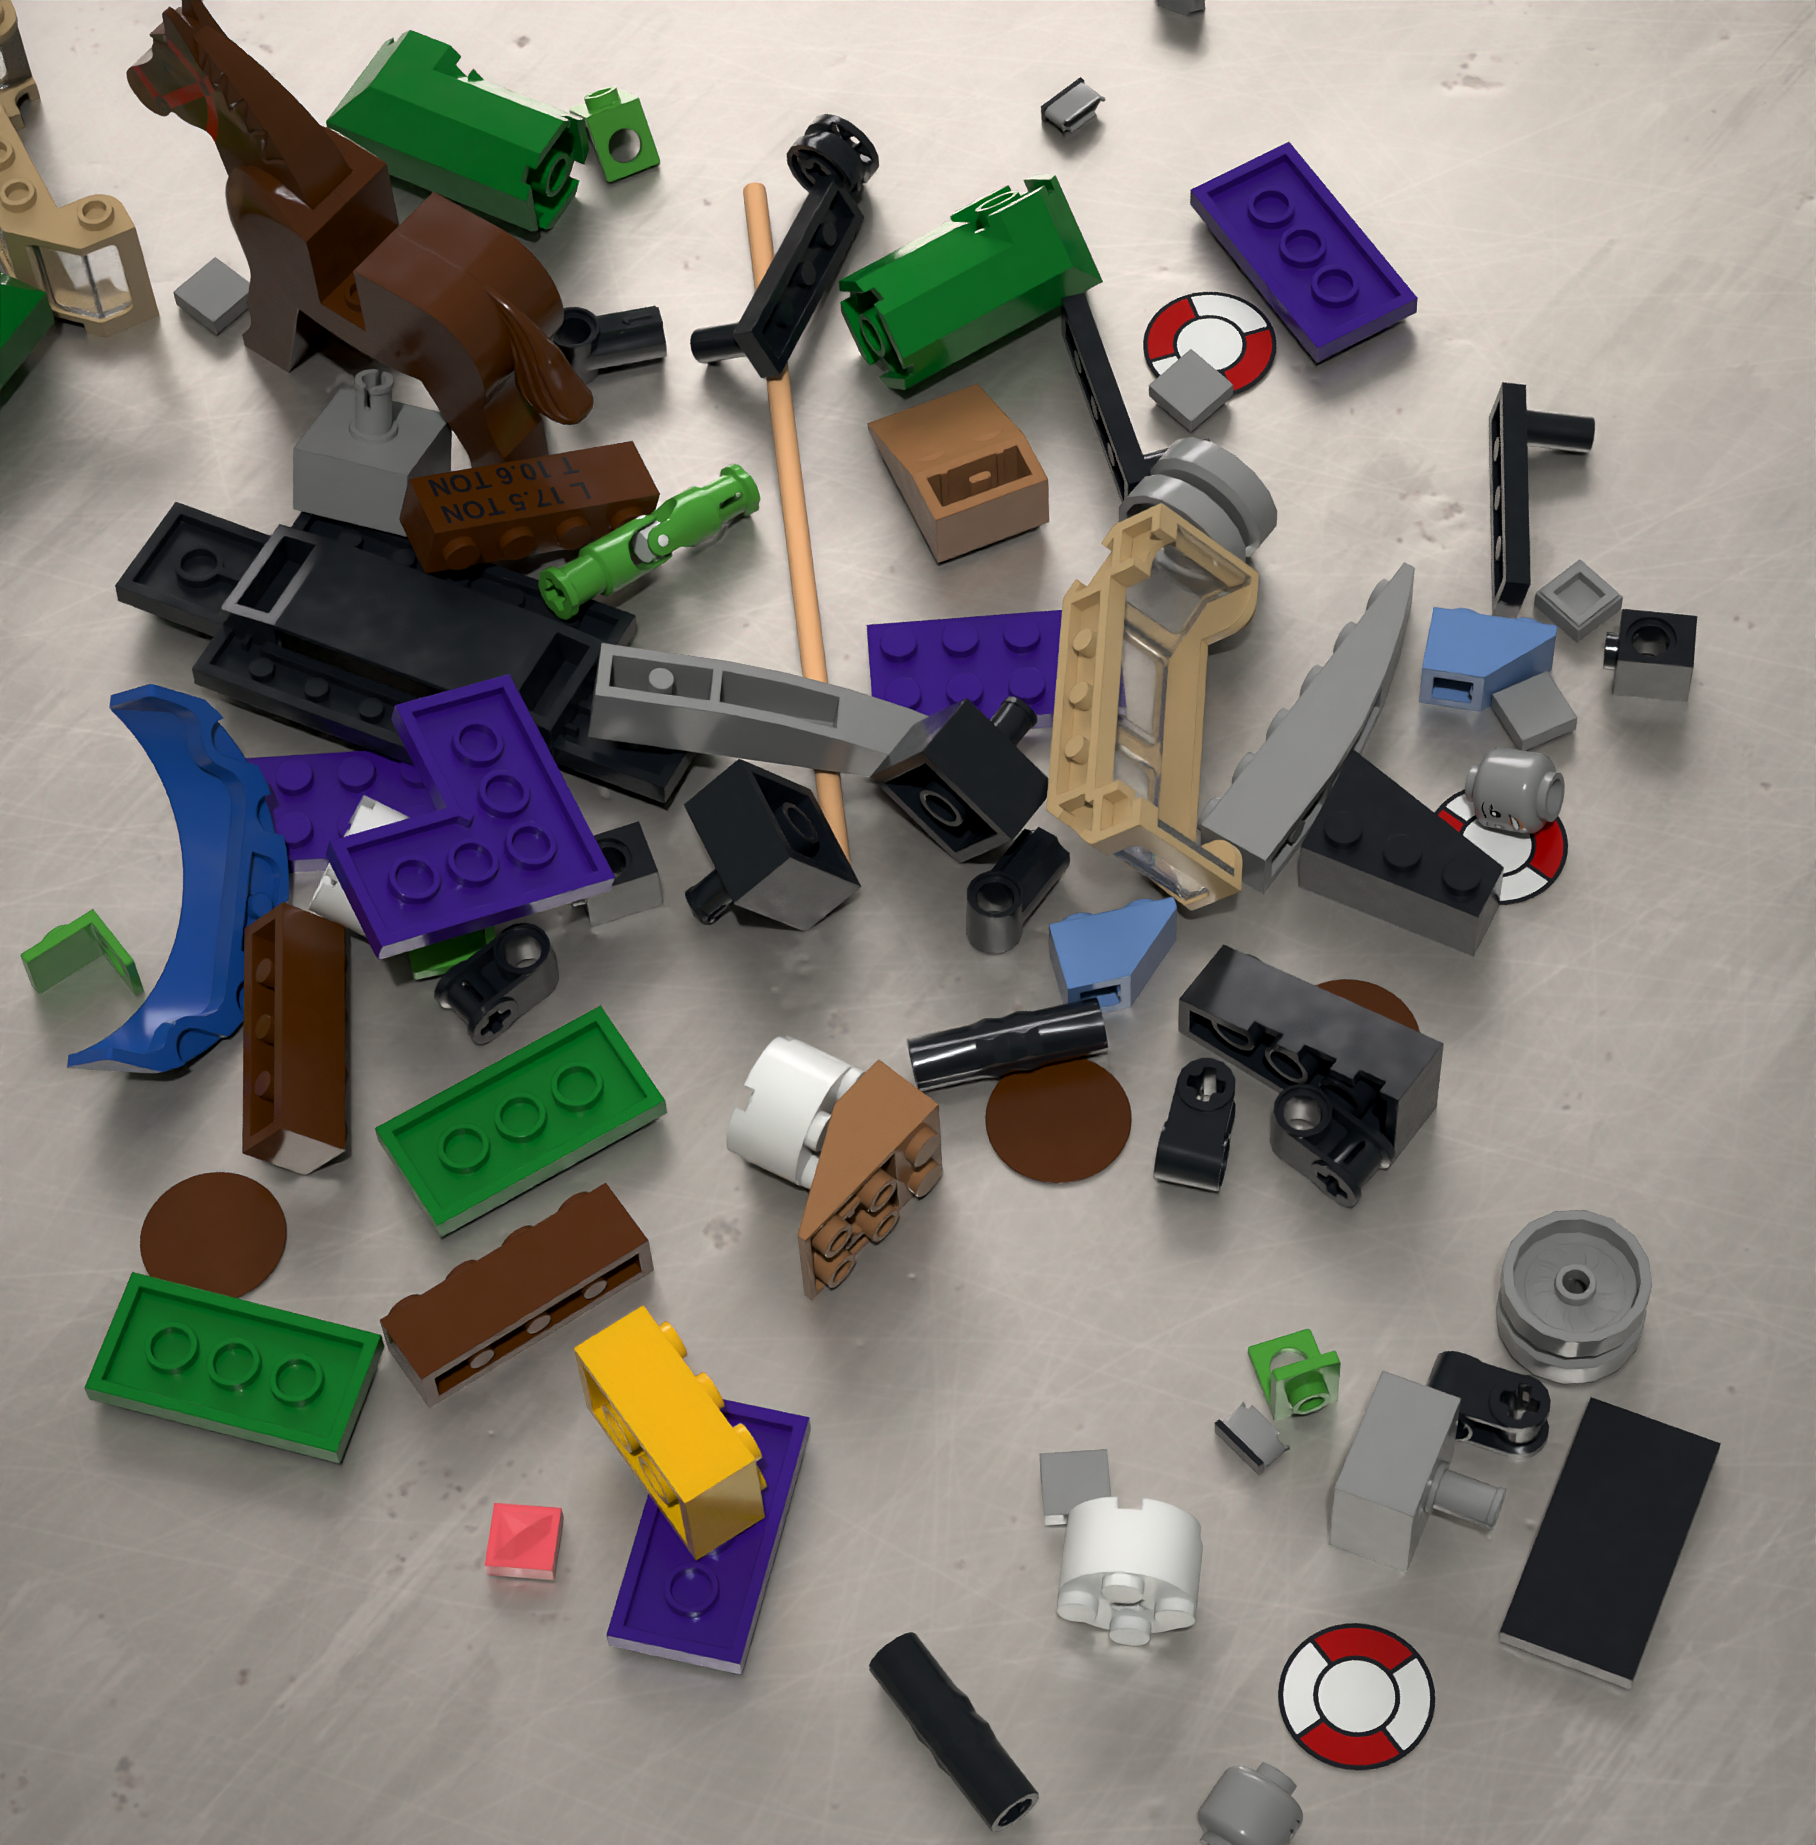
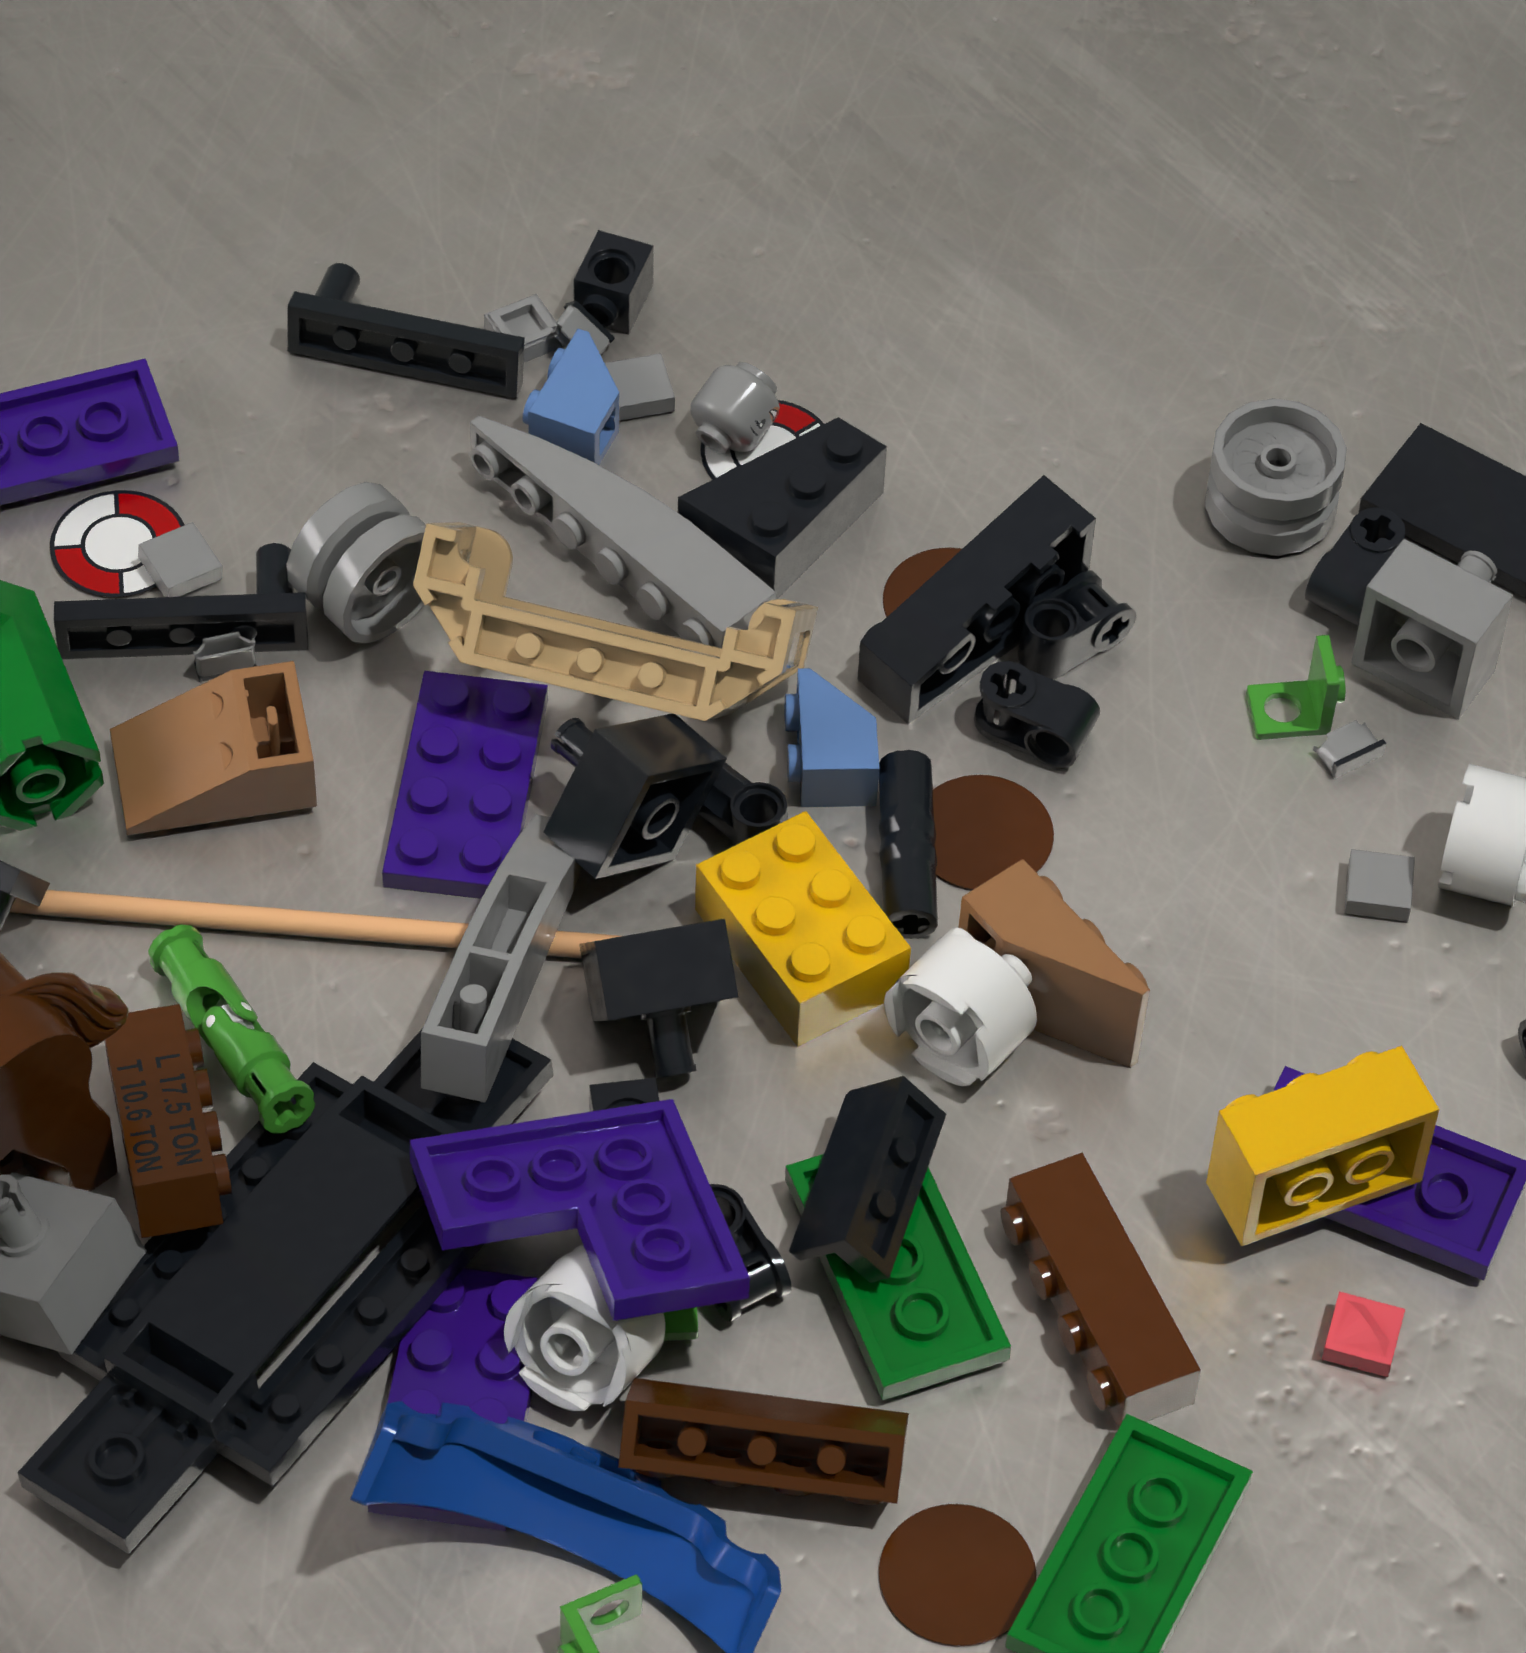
camera: 85 degrees left, 5 degrees down
none -> light grey piece [193,632,257,682]
none -> light grey piece [552,300,615,355]
none -> yellow brick [695,811,911,1047]
none -> black panel [789,1076,947,1283]

